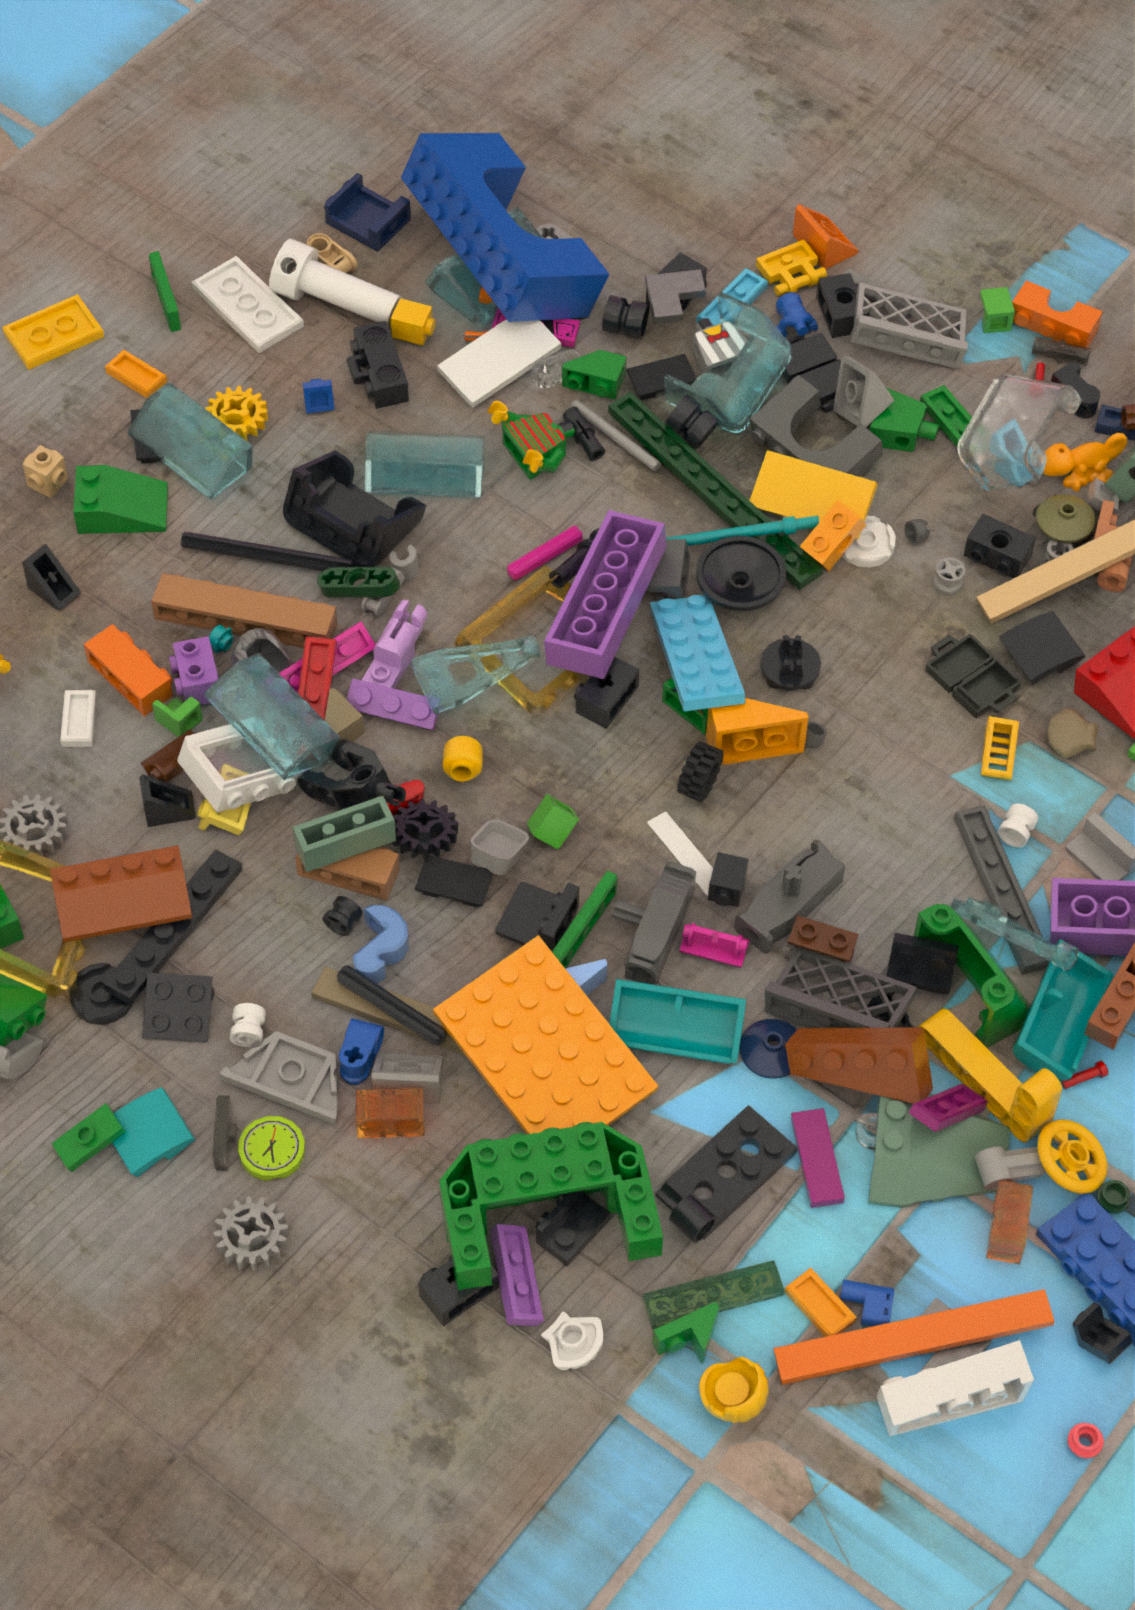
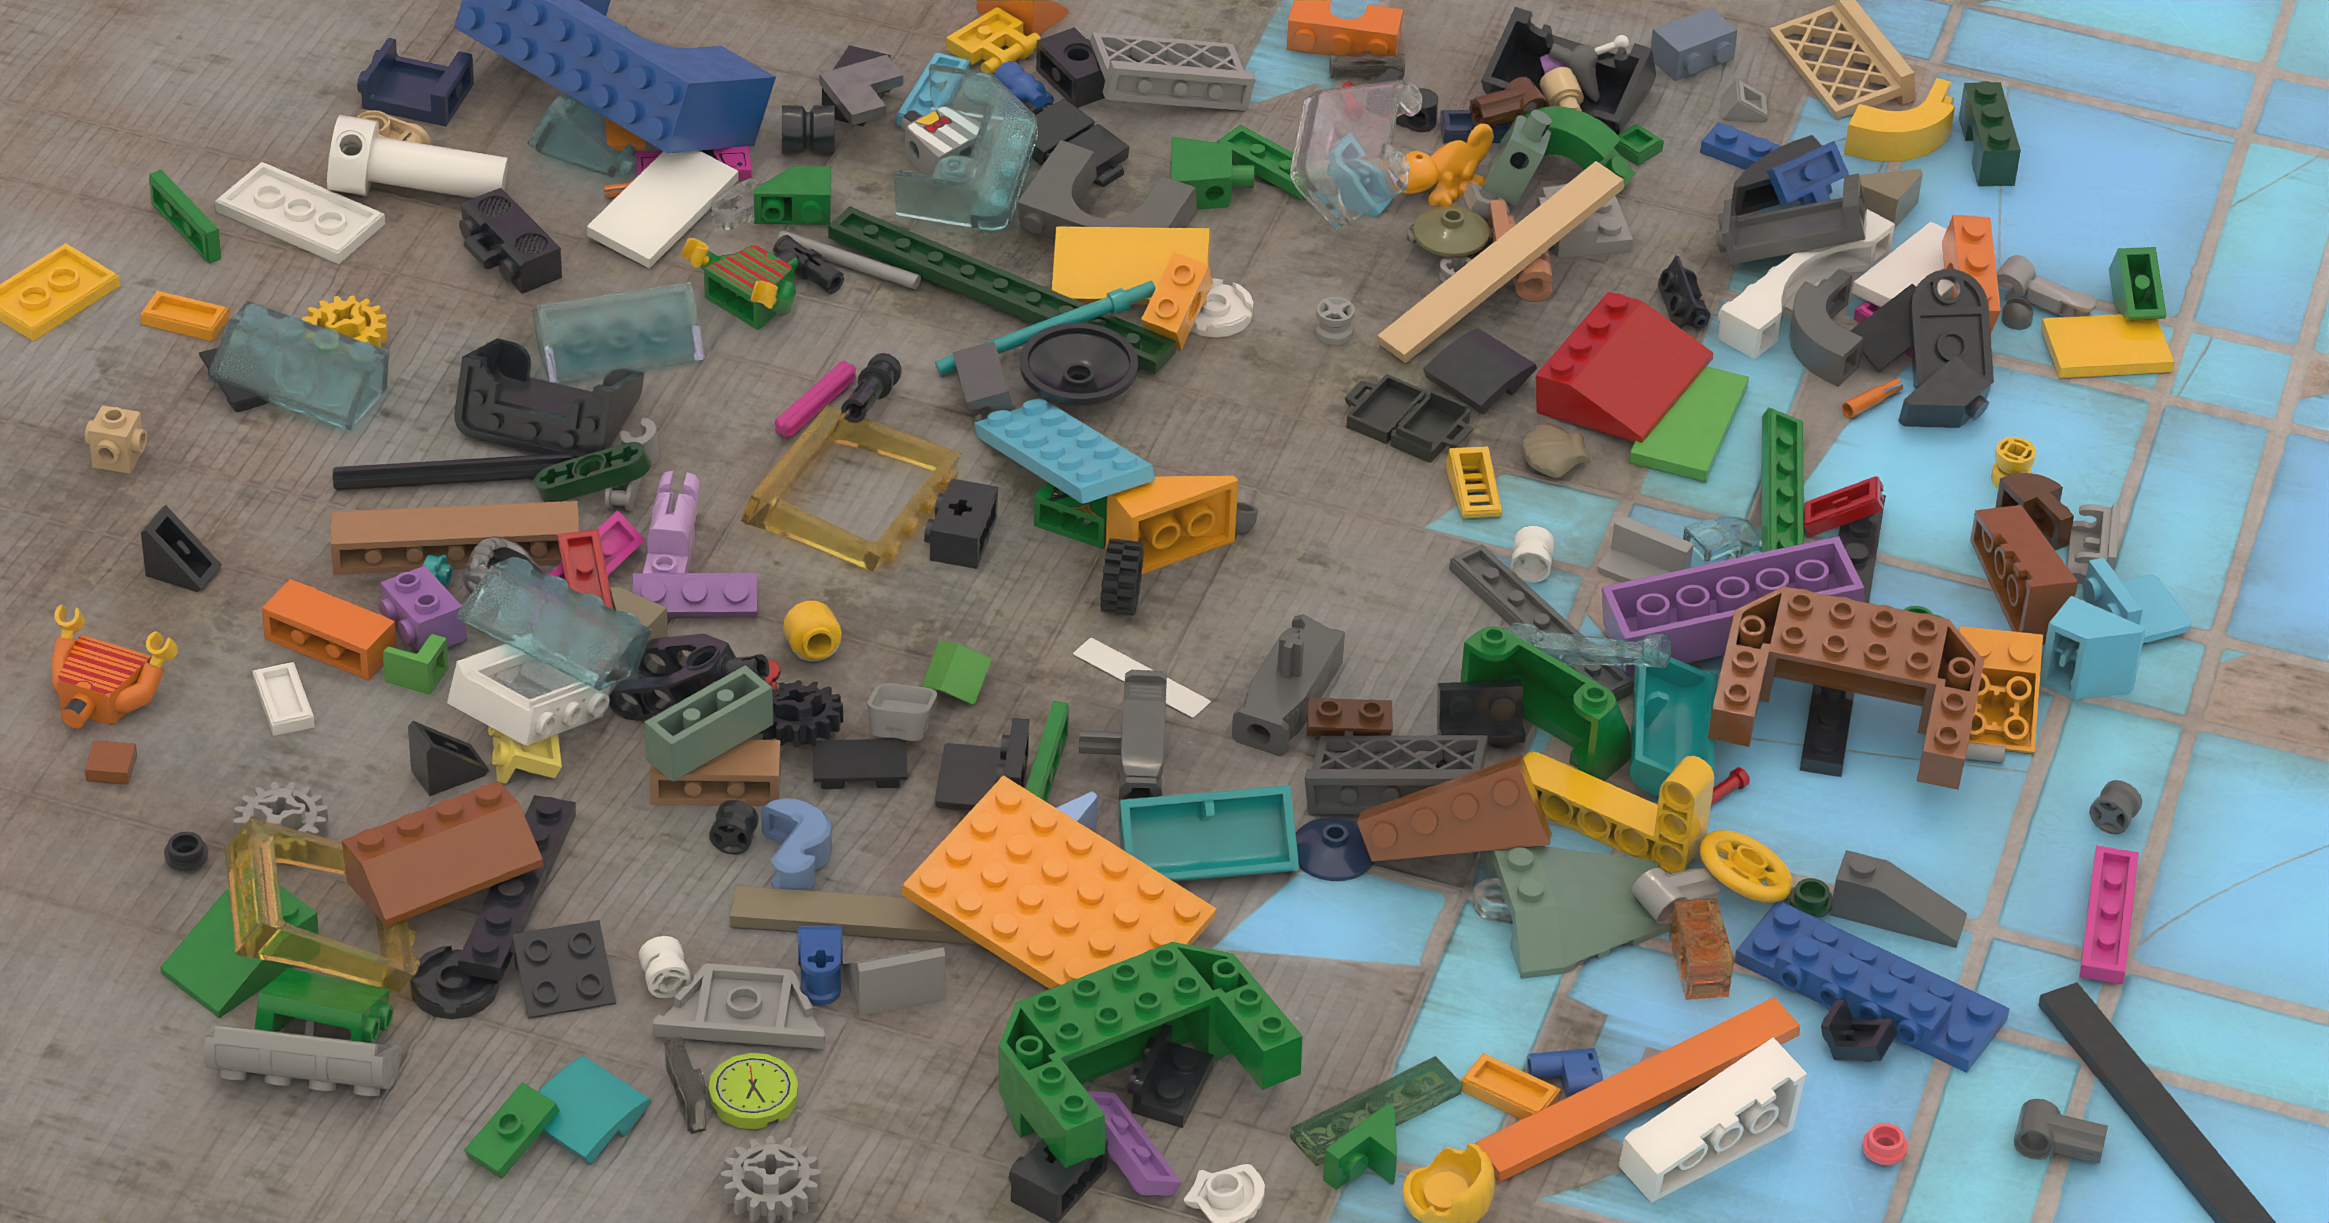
camera: 20 degrees left, 15 degrees down
green slope [73,465,168,534] -> none
reddish brown hinge [141,729,194,782] -> none
blue tile [302,378,335,414] -> none
black axle [337,965,447,1046] -> none
clear orange brick [356,1088,425,1138] -> none
yellow brick [391,298,436,346] -> none
clear light blue plate [411,634,540,714] -> none
medium lavender brick [544,510,666,679] -> none
black piece [626,354,698,400] -> none
black hinge [655,1105,798,1243] -> none
black wheel [665,395,720,449] -> none
dark pink hinge [679,923,750,968] -> none
black brick [708,852,749,907] -> none
black plate [760,635,821,691] -> none
magenta tile [790,1108,845,1208] -> none
light grey slope [833,355,895,427] -> none
dark grey hinge [904,519,930,544] -> none
magenta tile [909,1084,988,1132] -> none
black brick [964,514,1036,578] -> none
bright green panel [980,287,1015,334] -> none

